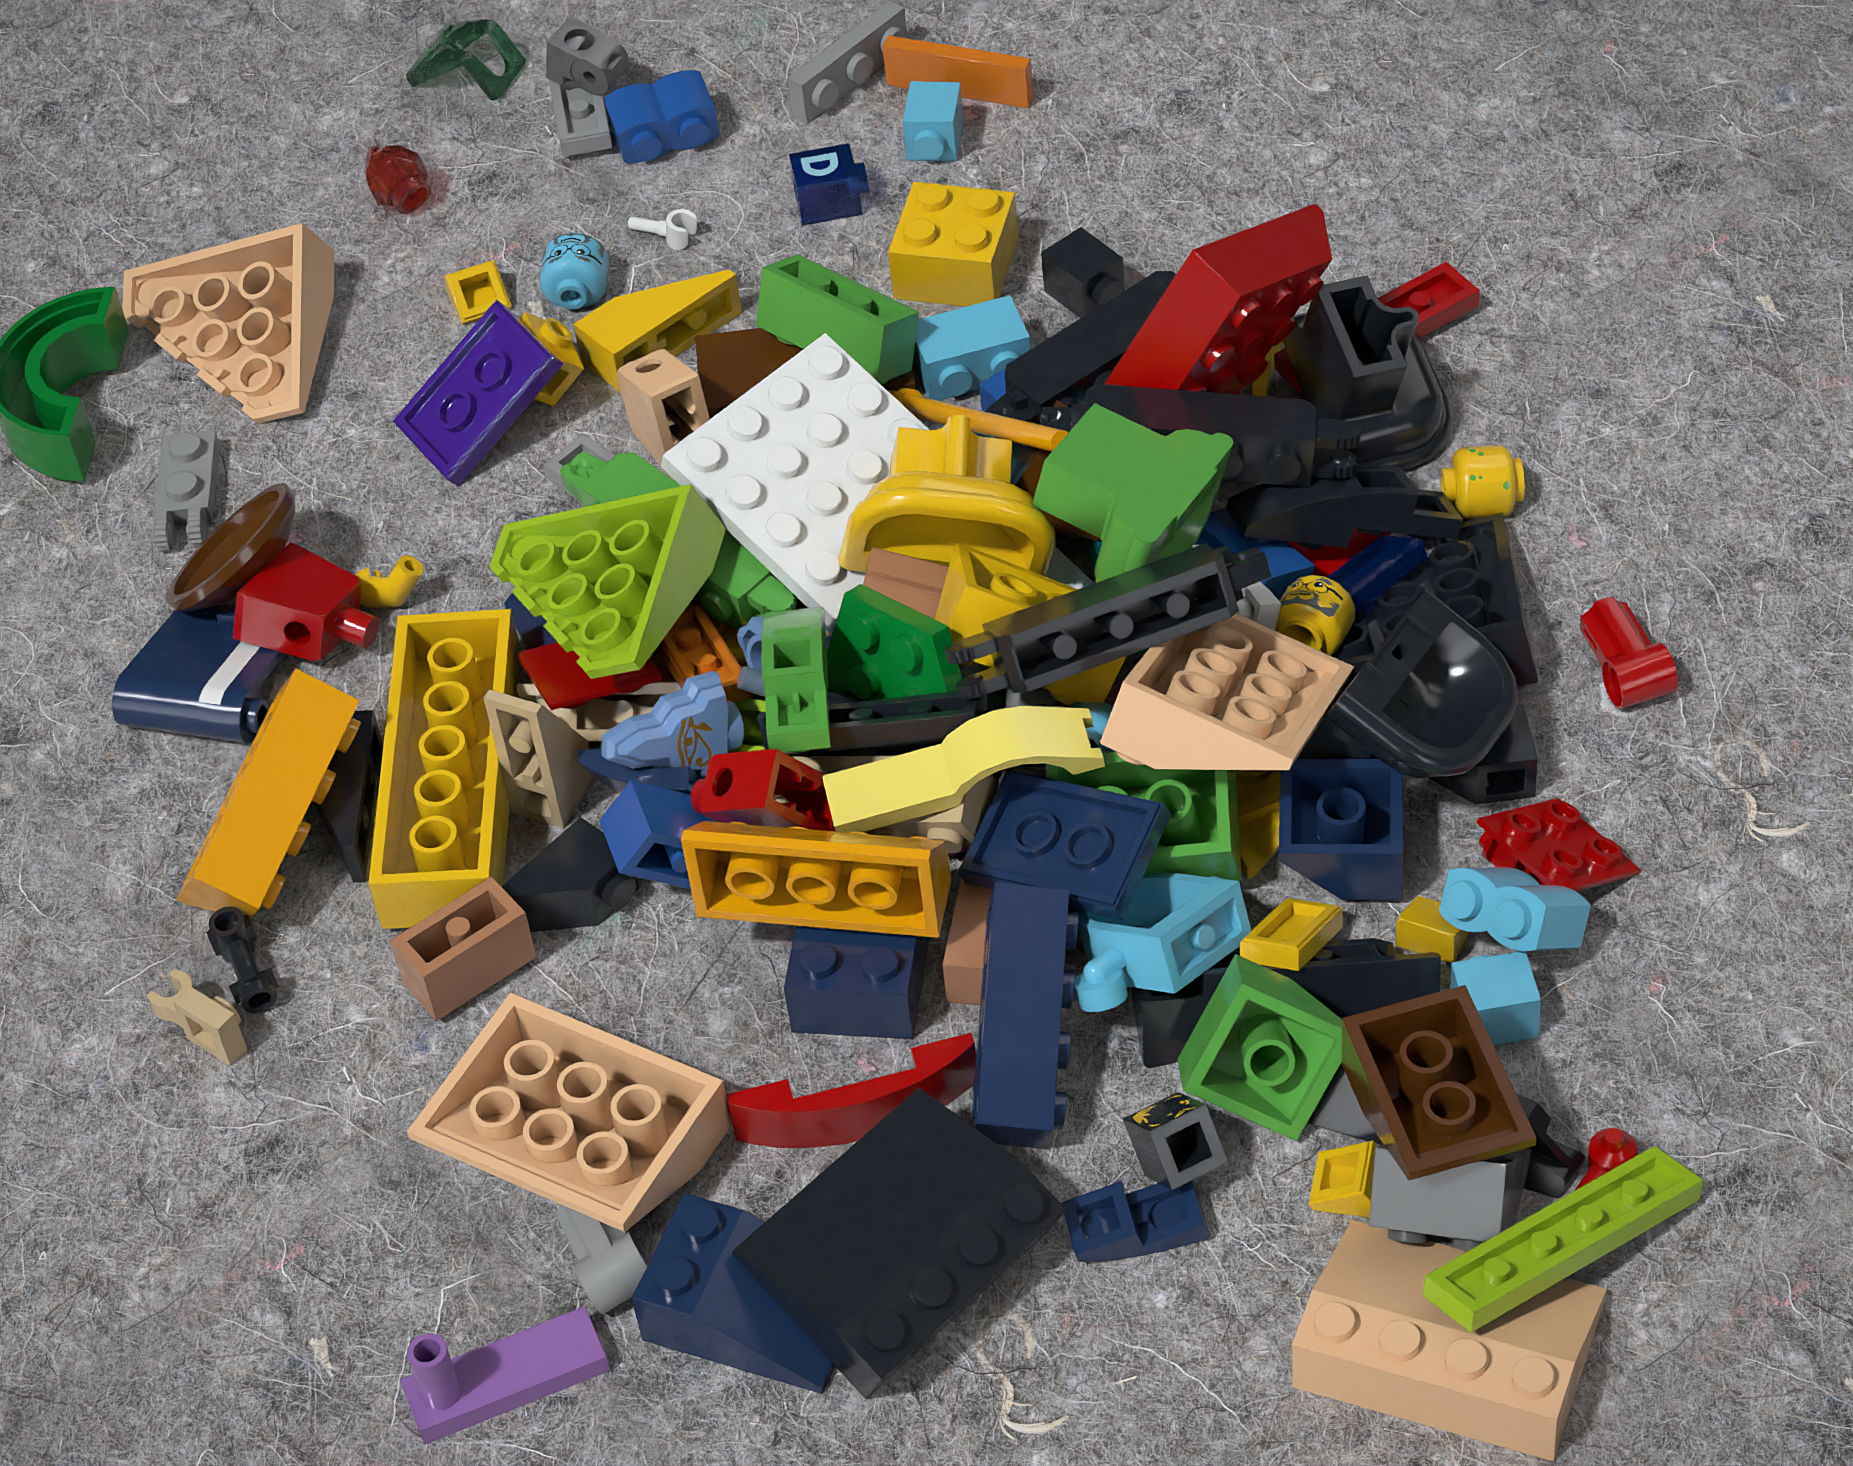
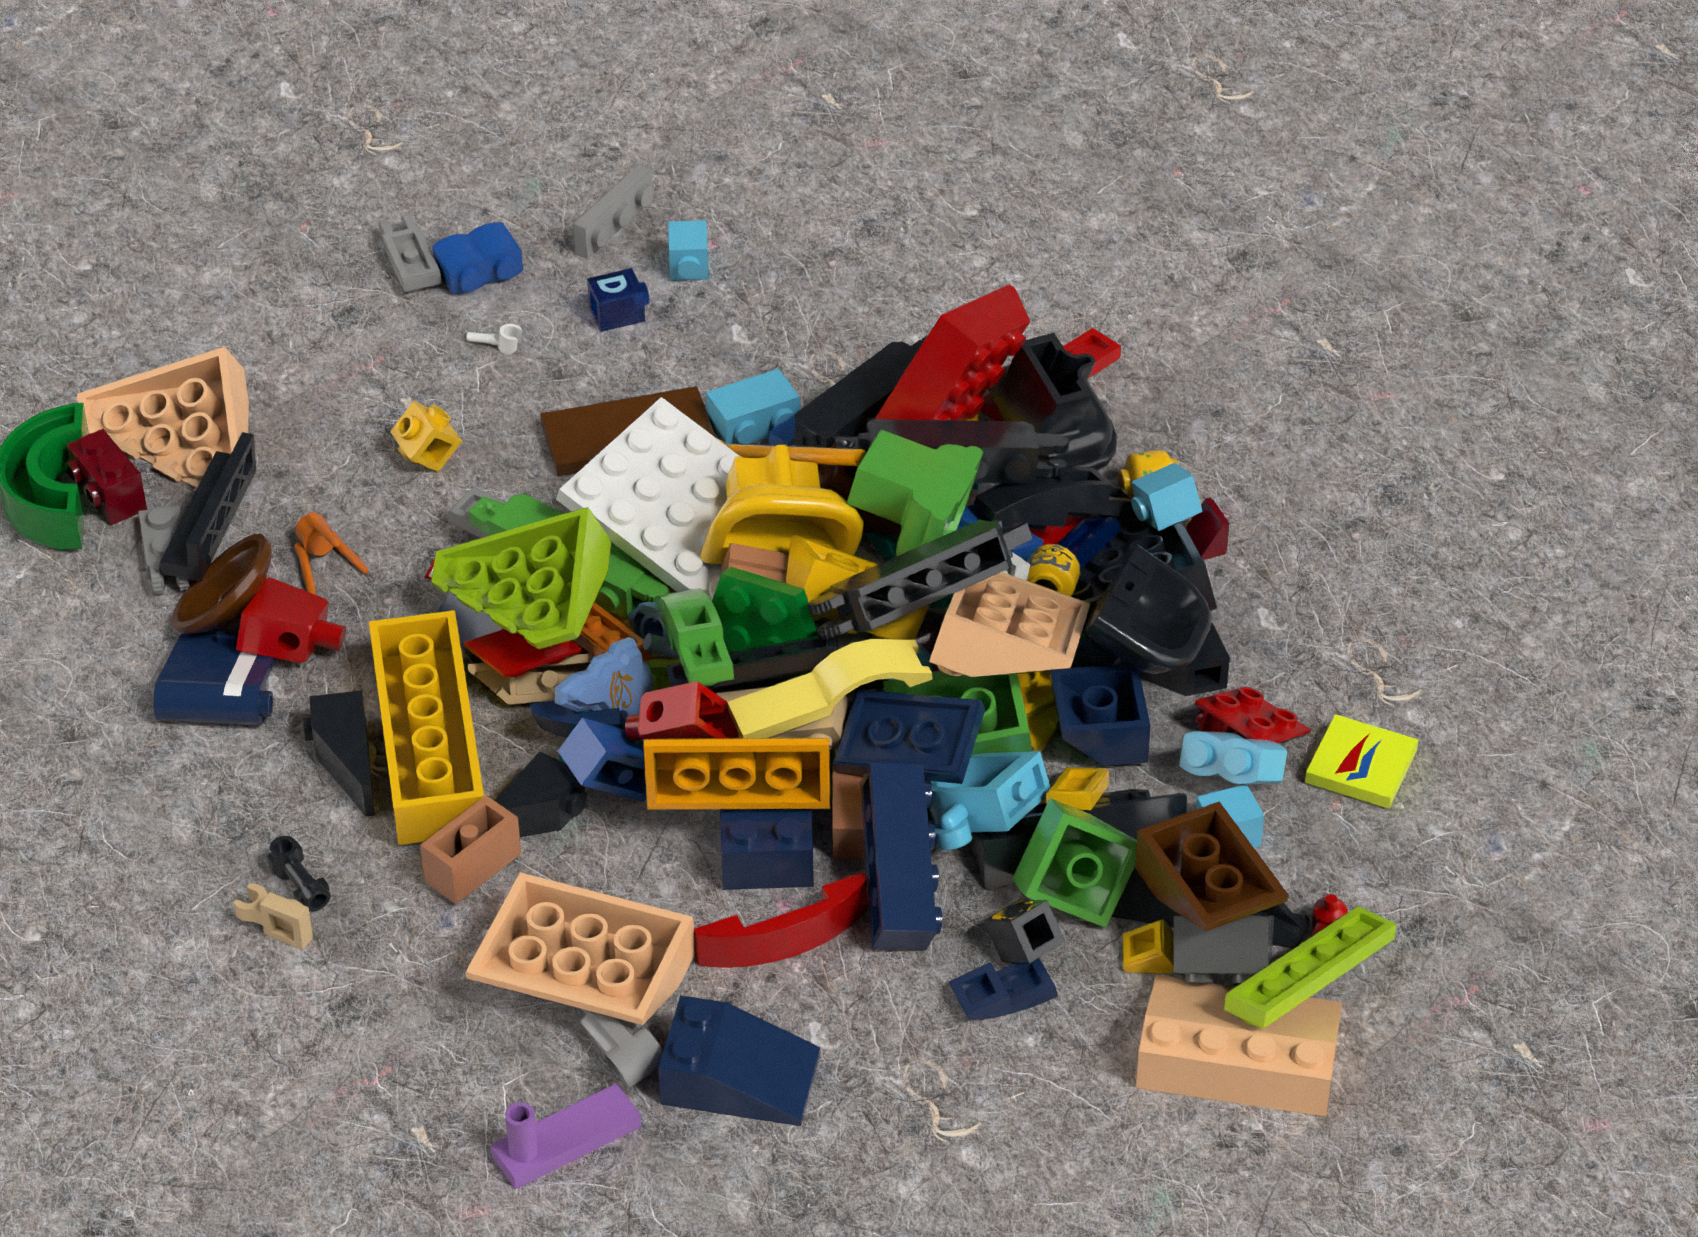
camera: 15 degrees left, 5 degrees down
light orange slope [175,668,361,918] -> none
yellow arm [355,555,424,608] -> none
clear red rock [365,145,431,214] -> none
dark purple tile [393,300,563,487] -> none
clear green piece [406,19,526,101] -> none
yellow slope [445,260,512,325] -> none
tan slope [484,689,595,828] -> none
medium azure head [540,232,609,309] -> none
flat silver leg [546,16,629,95] -> none
yellow slope [574,269,742,393] -> none
light nougat torso [616,349,710,480] -> none
black slope [732,1088,1067,1399] -> none
bright green brick [756,254,919,384] -> none
orange tile [882,35,1034,108] -> none
yellow brick [888,182,1019,307] -> none
black brick [1041,227,1125,318] -> none
yellow slope [1396,895,1469,963] -> none
red piece [1580,596,1678,709] -> none
none -> dark red brick [65,429,147,526]
none -> black fence [160,432,256,582]
none -> orange plant [294,512,369,595]
none -> medium azure brick [1131,463,1203,531]
none -> dark red slope [1185,497,1230,560]
none -> neon yellow tile [1305,714,1419,809]

